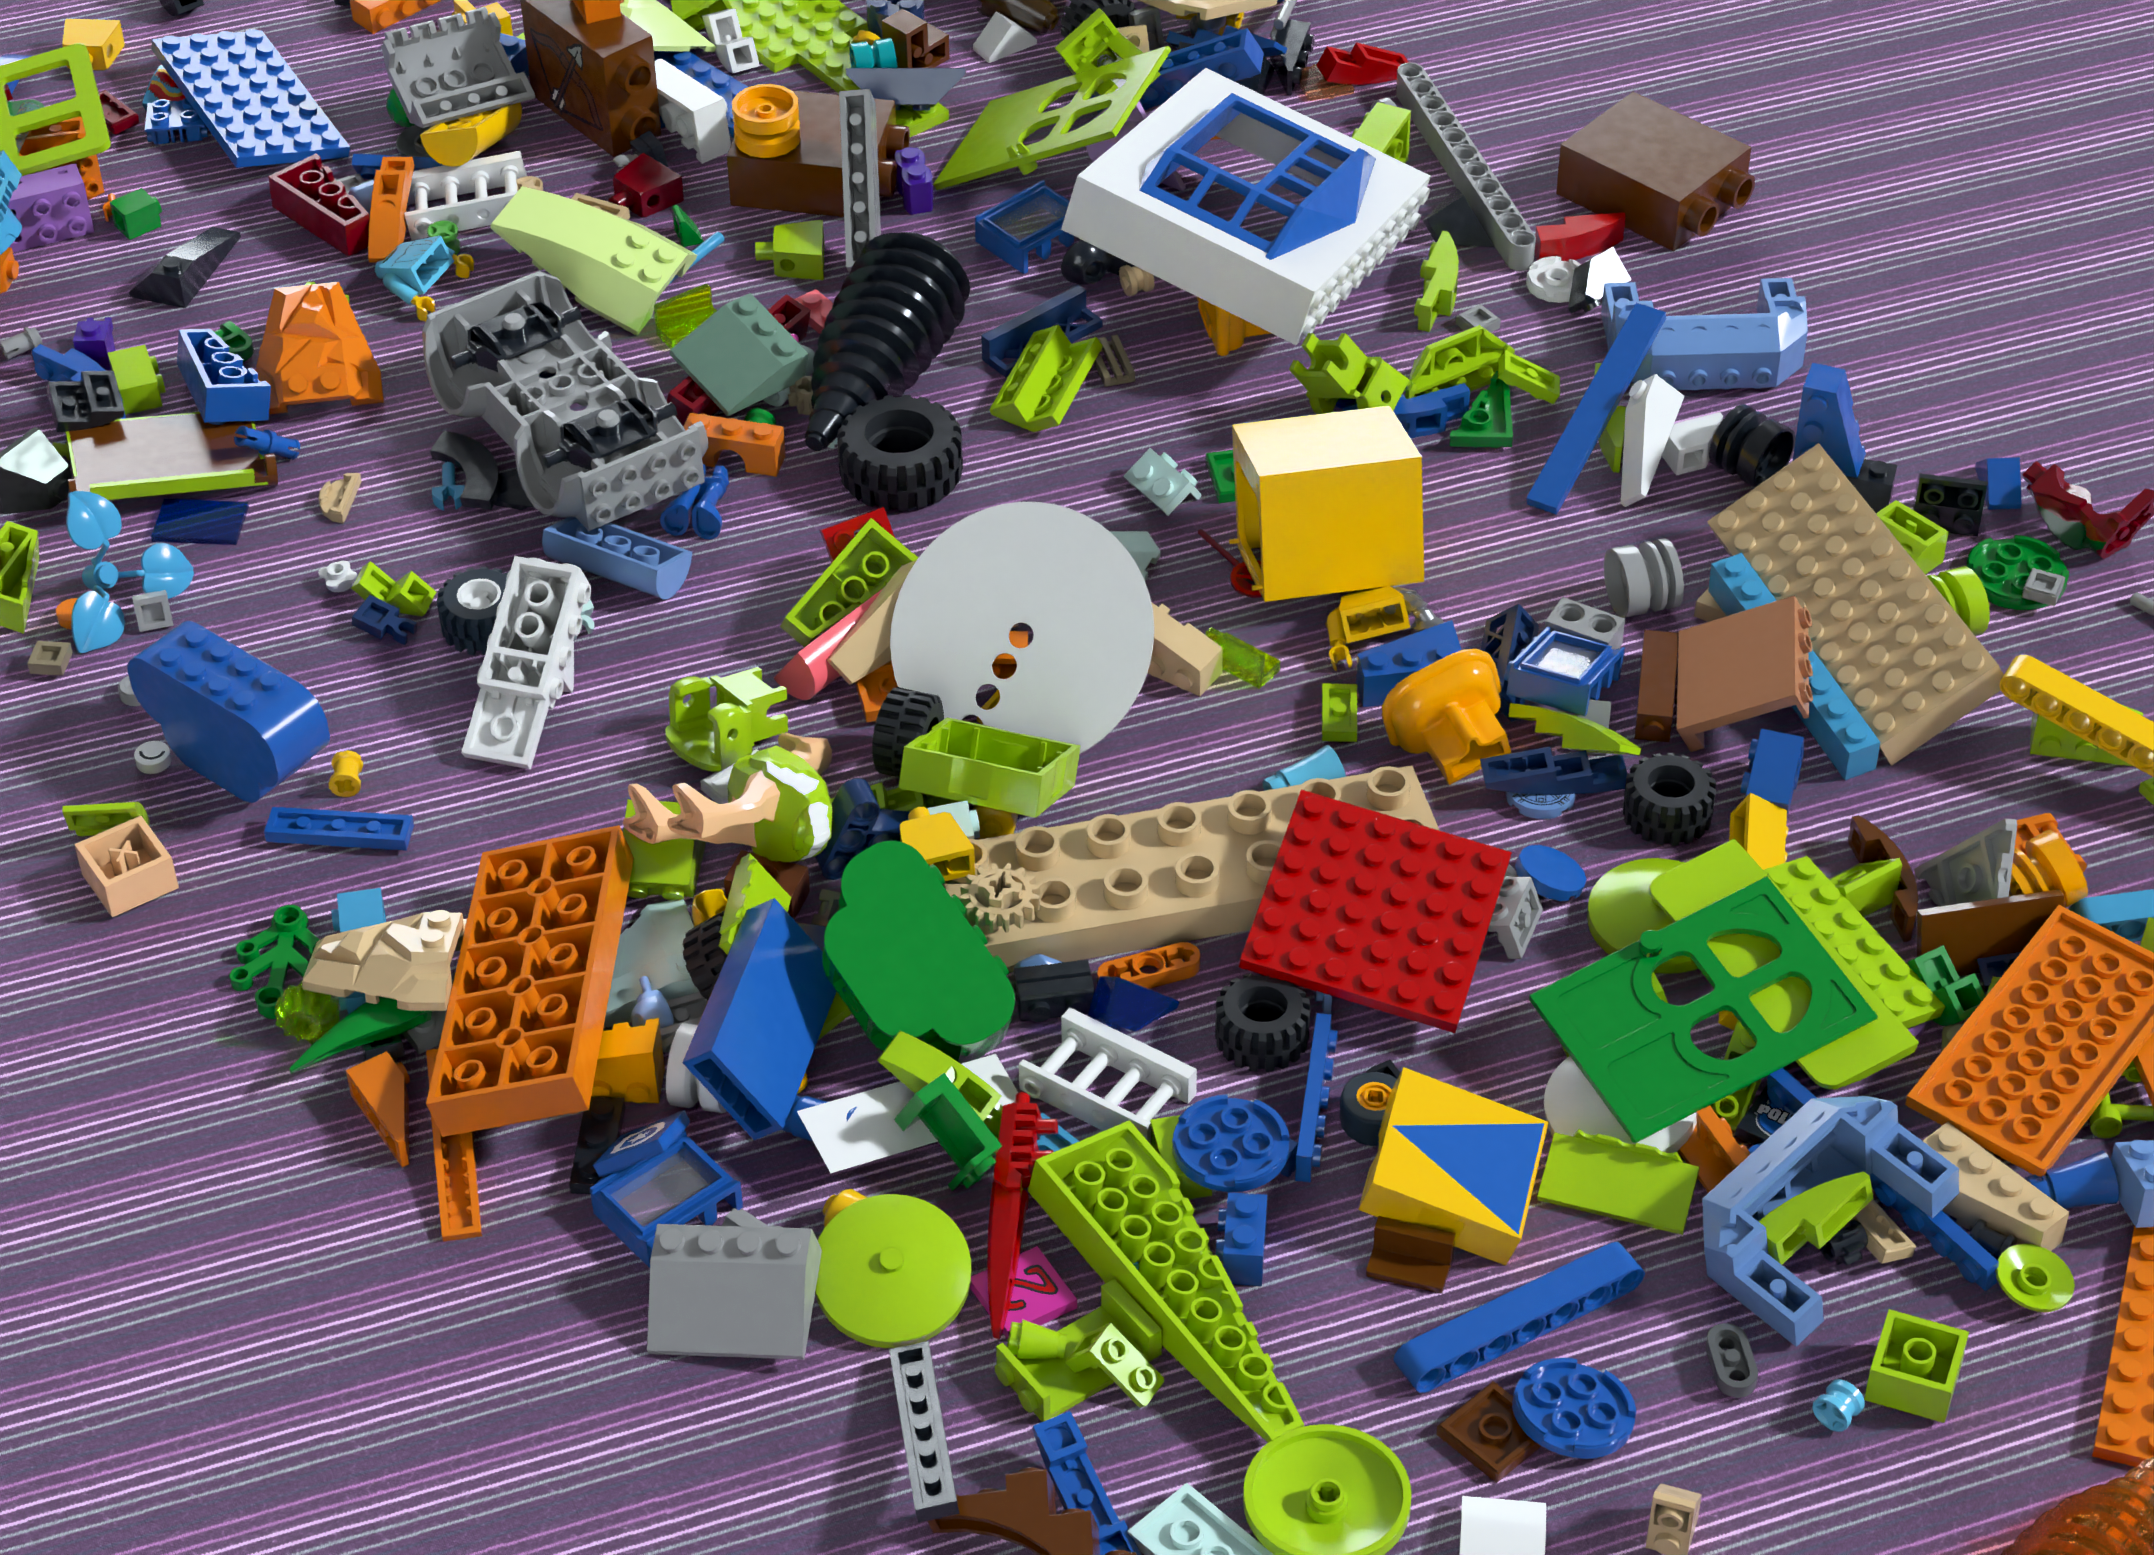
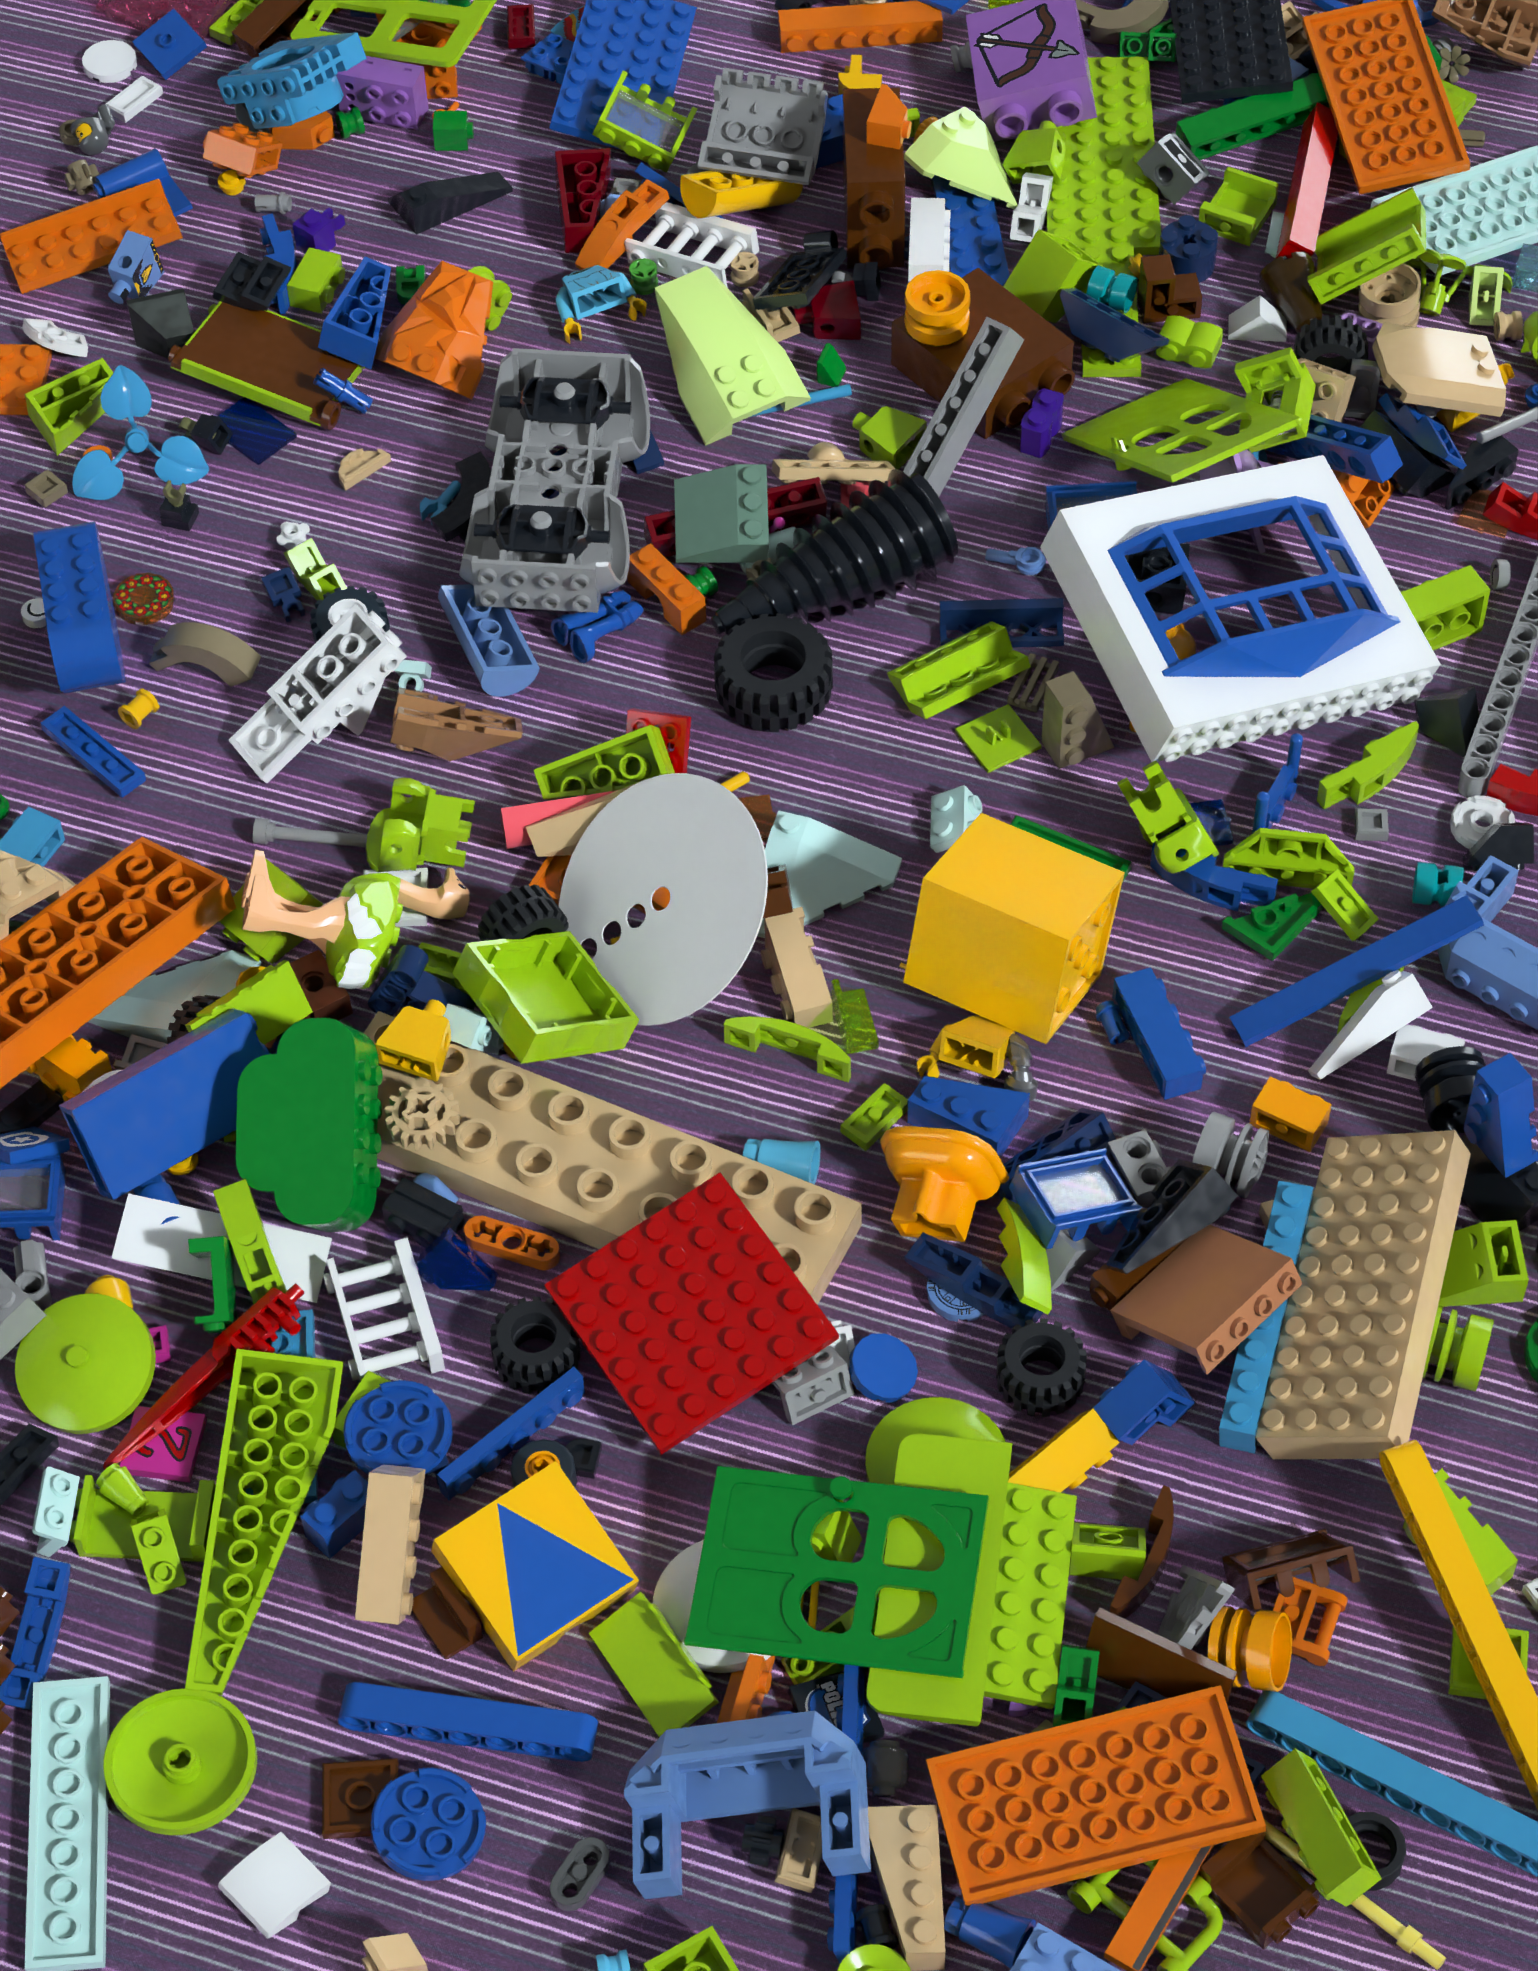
camera: 40 degrees right, 10 degrees up
light grey tile [132,590,174,632] -> none
light blue piece [631,976,674,1028] -> none
clear neon green panel [654,284,717,349] -> none
lime slope [1759,1171,1873,1265] -> none
none -> light aqua bracket [32,1467,80,1557]
none -> dark tan arch [148,622,261,687]
none -> black piece [159,480,199,531]
none -> black piece [178,414,233,455]
none -> light grey piece [253,818,367,847]
none -> green wheel [335,106,365,139]
none -> tan wedge [355,1464,426,1625]
none -> medium nougat wedge [390,687,523,761]
none -> window [592,70,697,173]
none -> lime slope [724,1016,851,1082]
none -> black hinge [752,230,847,312]
none -> tan plate [772,442,895,485]
none -> lime piece [955,704,1042,773]
none -> medium blue plate [985,547,1046,575]
none -> lime slope [1003,229,1104,323]
none -> dark tan wedge [1041,671,1114,769]
none -> blue pin [1095,1000,1130,1045]
none -> black wedge [1106,1159,1238,1274]
none -> blue brick [1112,967,1206,1100]
none -> lime brick [1156,315,1223,368]
none -> reddish brown window [1222,1529,1360,1610]
none -> light orange brick [1249,1076,1332,1152]
none -> blue plate [1252,733,1303,834]
none -> teal wheel [1412,862,1464,907]

